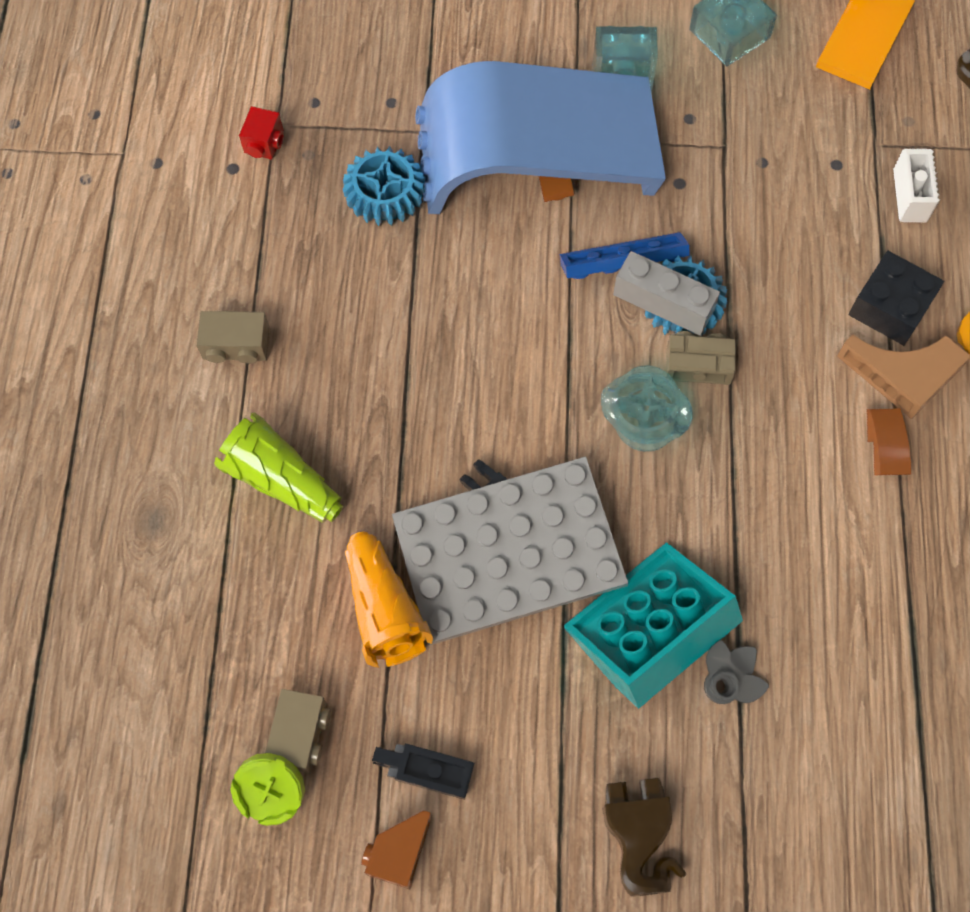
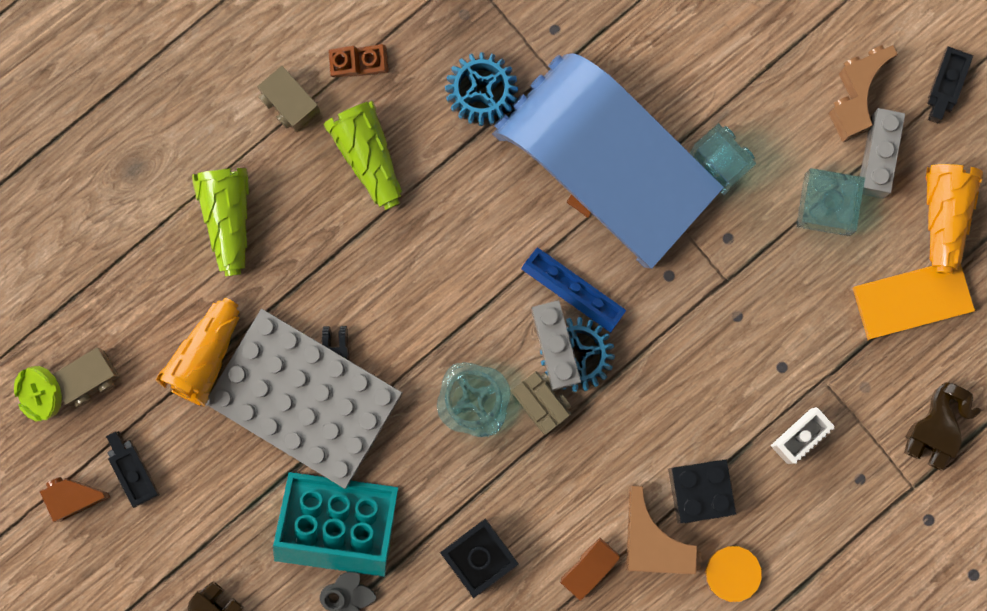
camera: 45 degrees right, 15 degrees up
none -> lime cone [323,101,402,210]
none -> dark orange slope [329,44,389,77]
none -> black brick [440,518,519,599]

